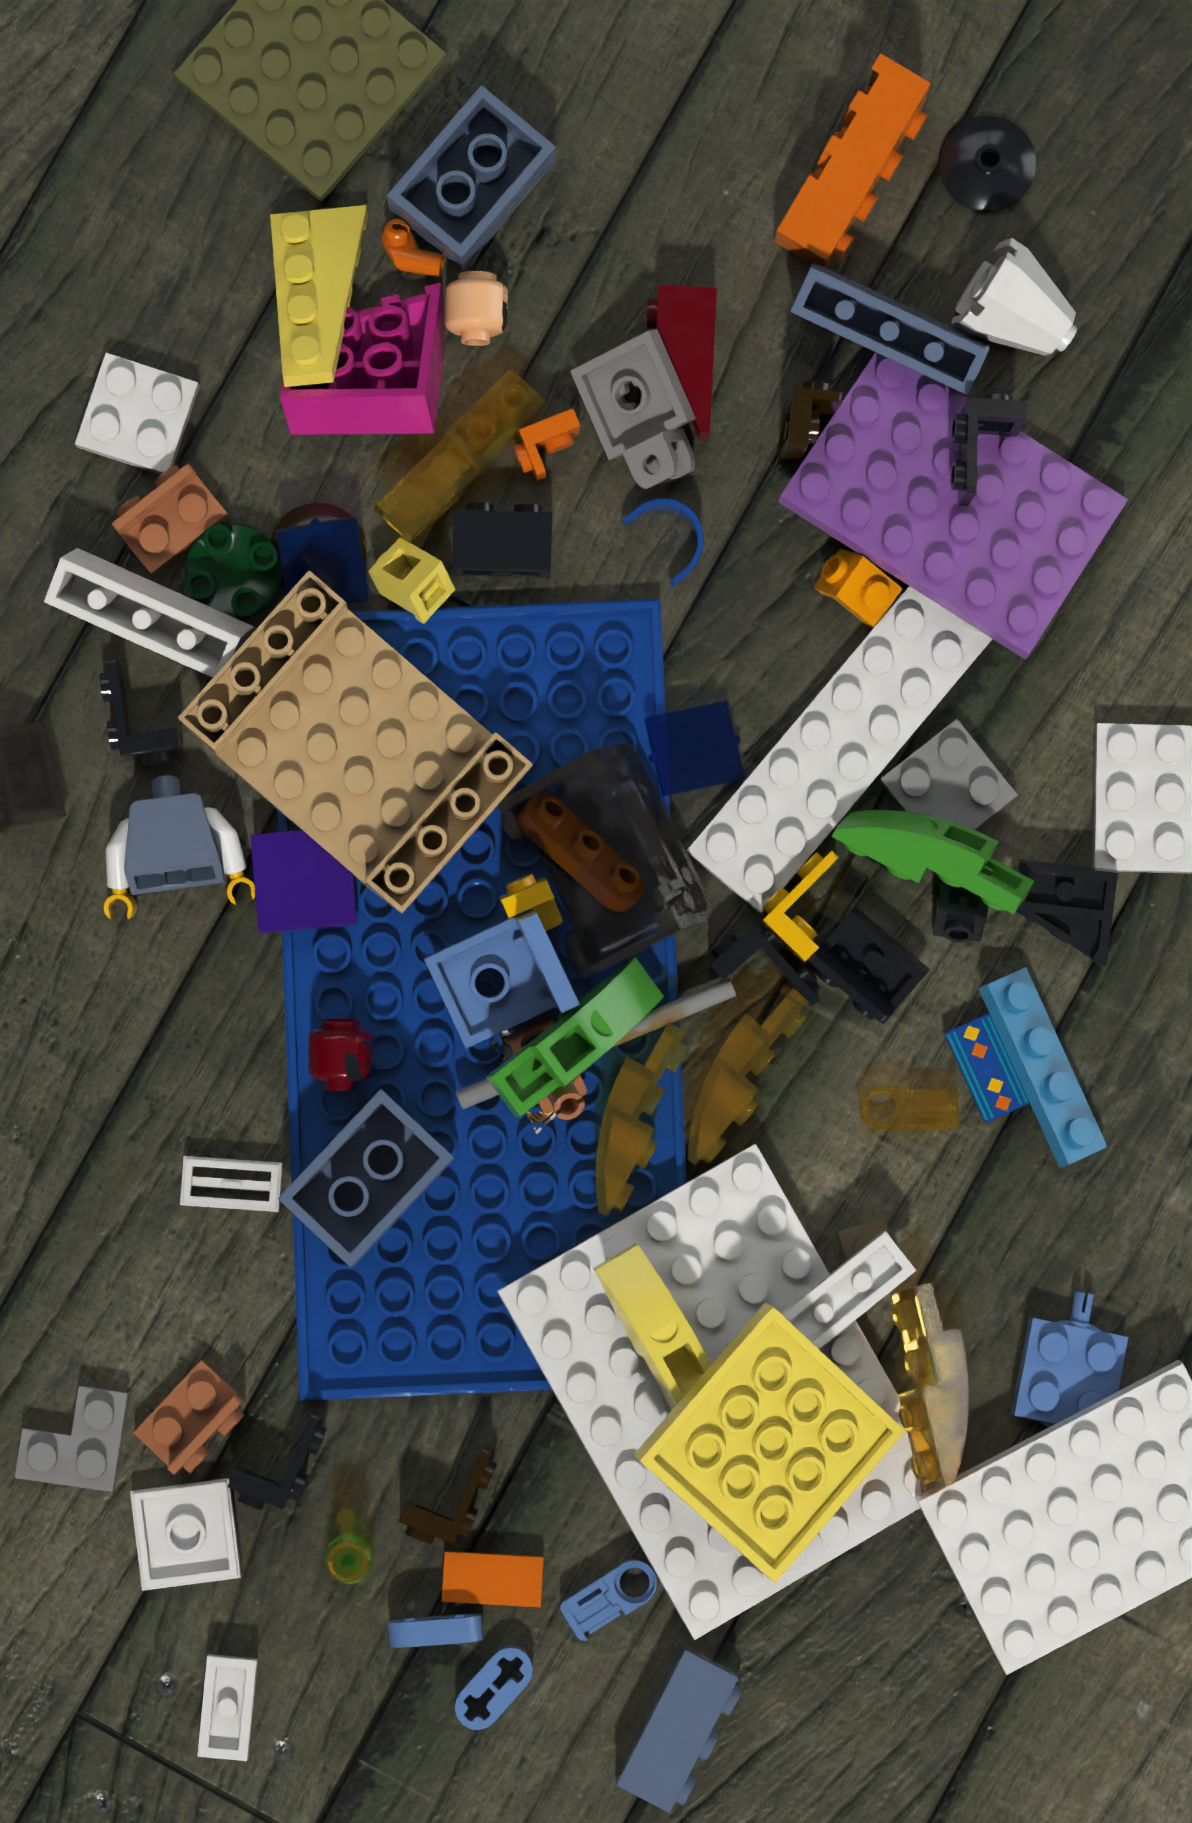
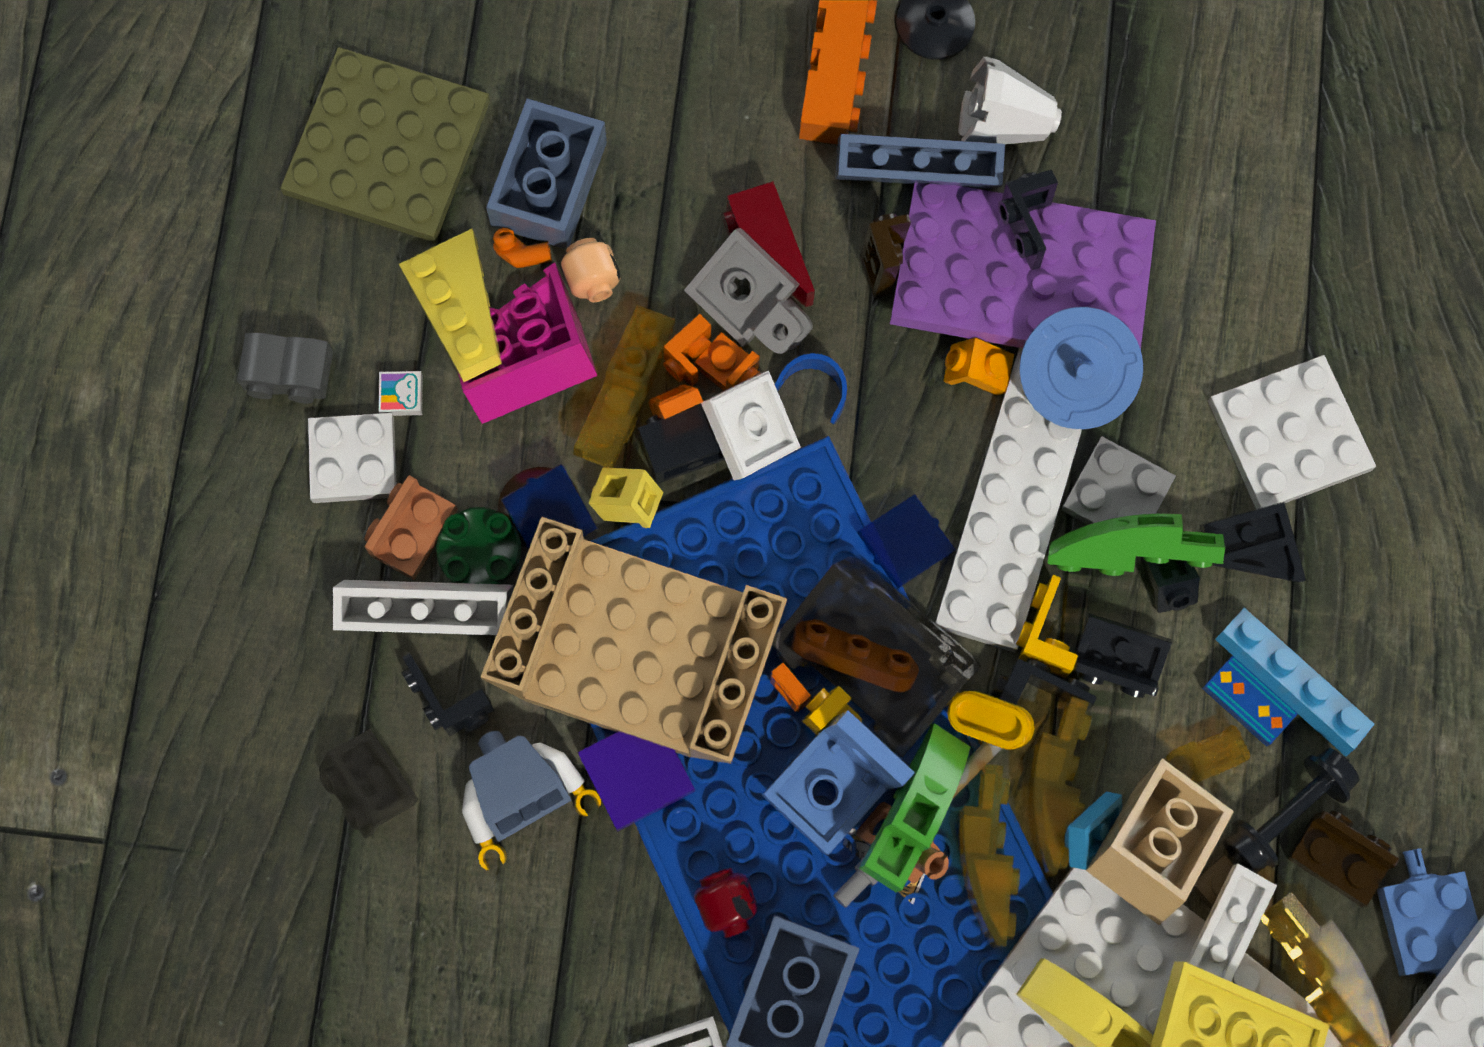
camera: 20 degrees left, 10 degrees down
none -> dark grey brick [237,333,333,404]
none -> tile [379,371,423,416]
none -> orange tile [648,385,703,419]
none -> orange bracket [695,332,760,391]
none -> white tile [701,371,801,481]
none -> orange tile [770,663,811,712]
none -> yellow tile [948,691,1034,750]
none -> medium blue piece [1020,307,1143,429]
none -> dark azure plate [1065,792,1122,870]
none -> tan brick [1086,758,1234,925]
none -> black piece [1223,748,1360,874]
none -> dark brown bracket [1287,810,1400,907]

